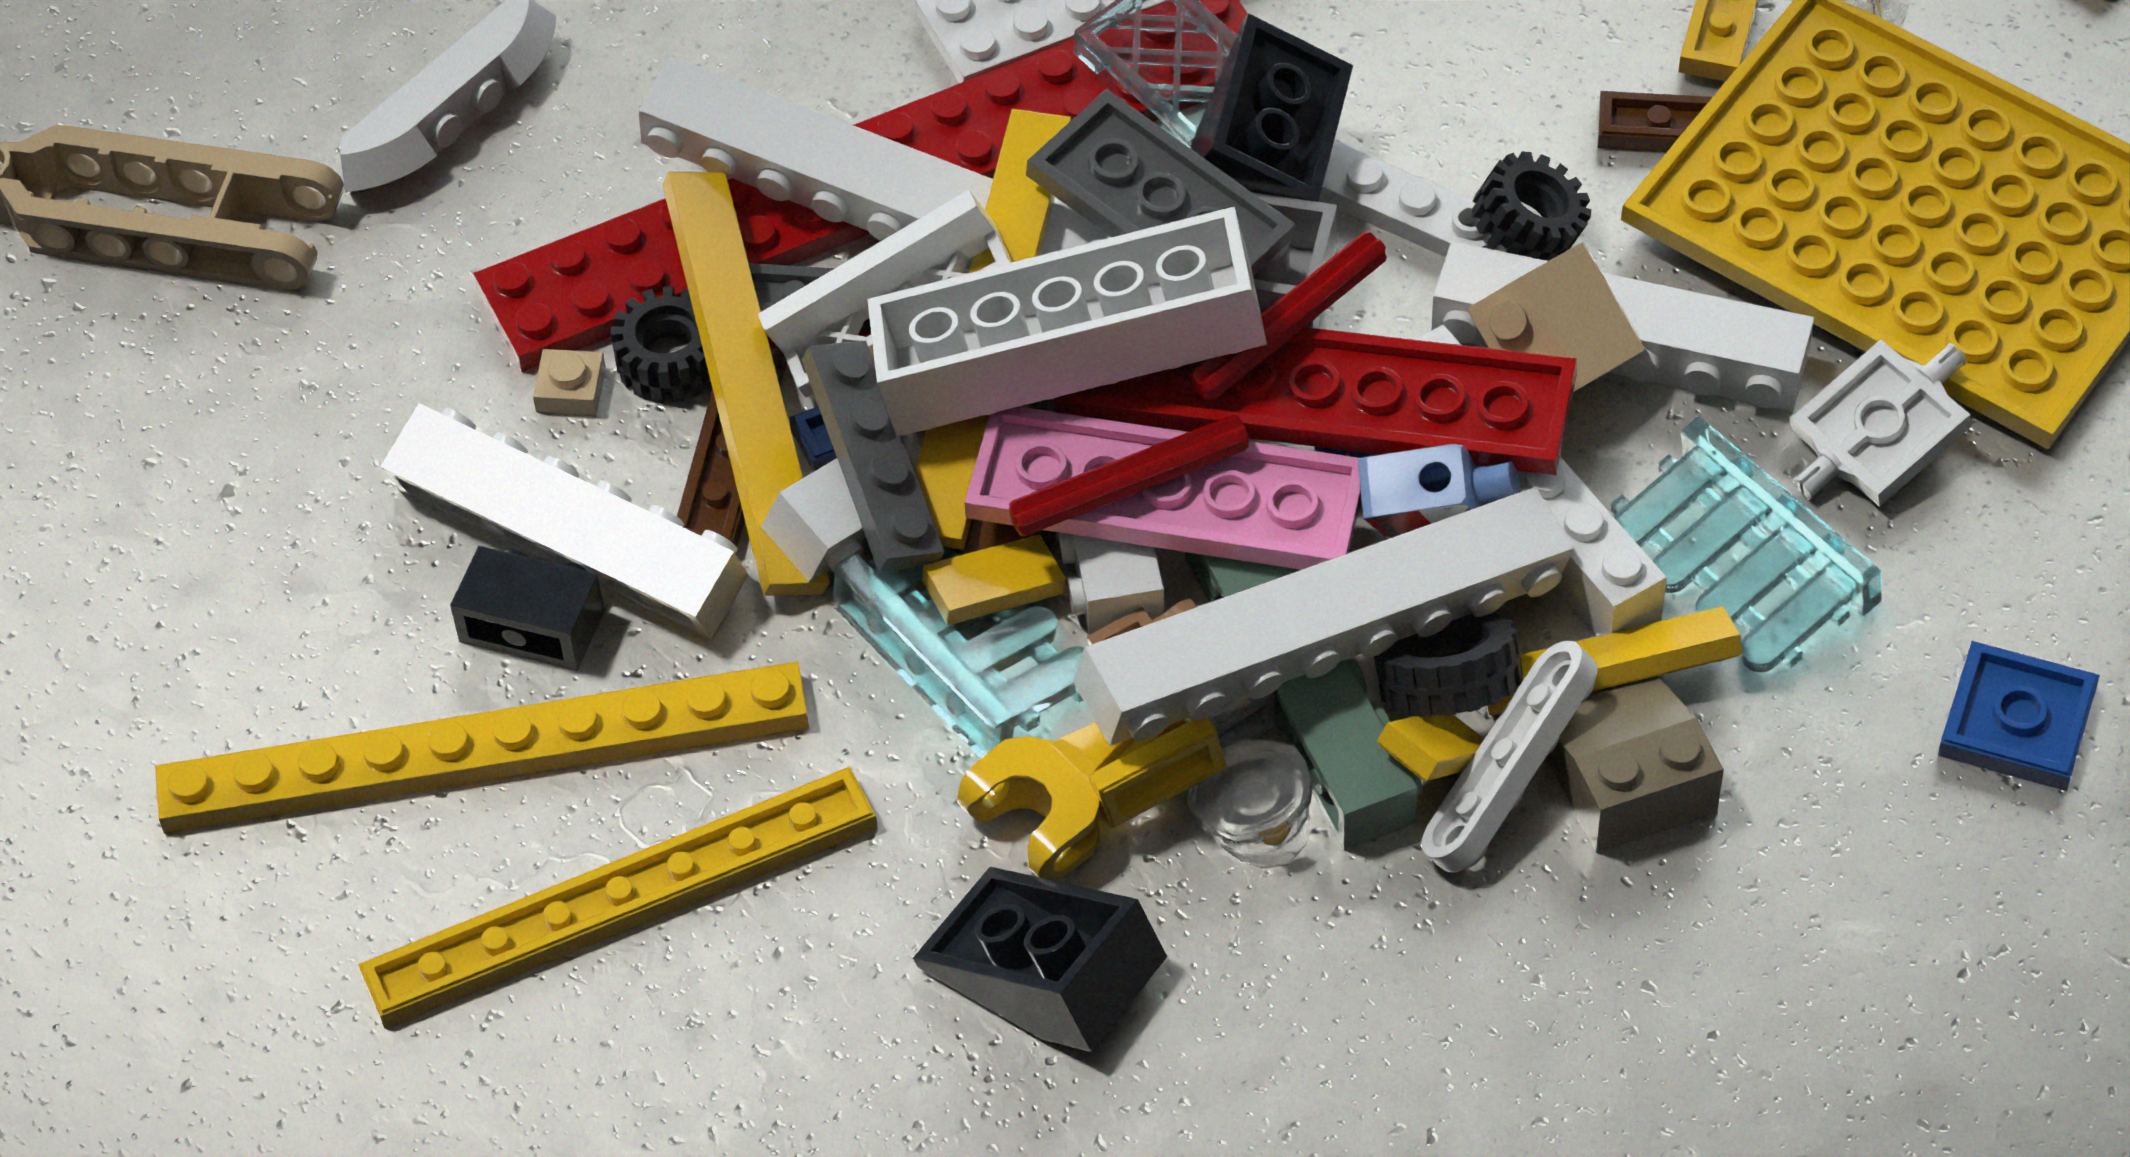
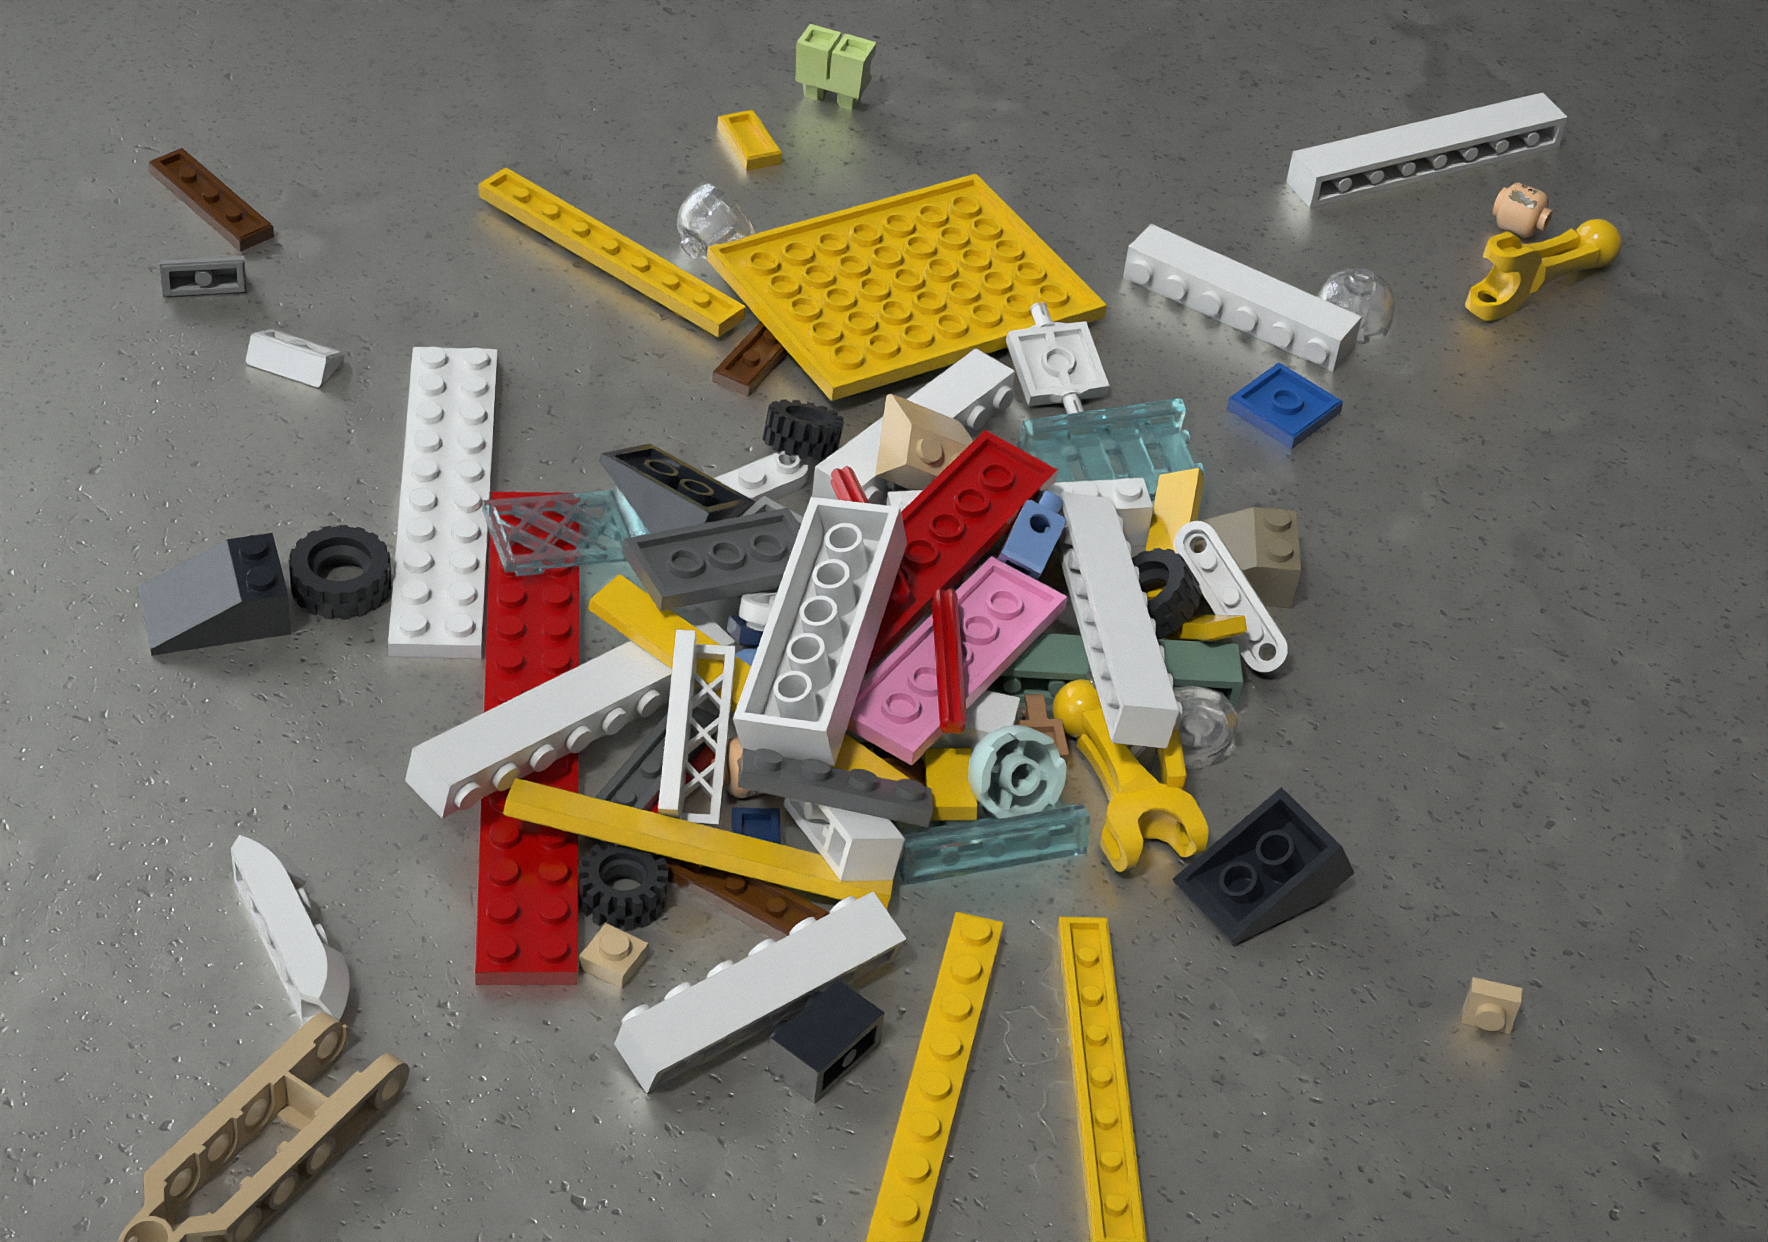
camera: 75 degrees left, 10 degrees down
none -> light aqua cylinder [968,725,1067,824]

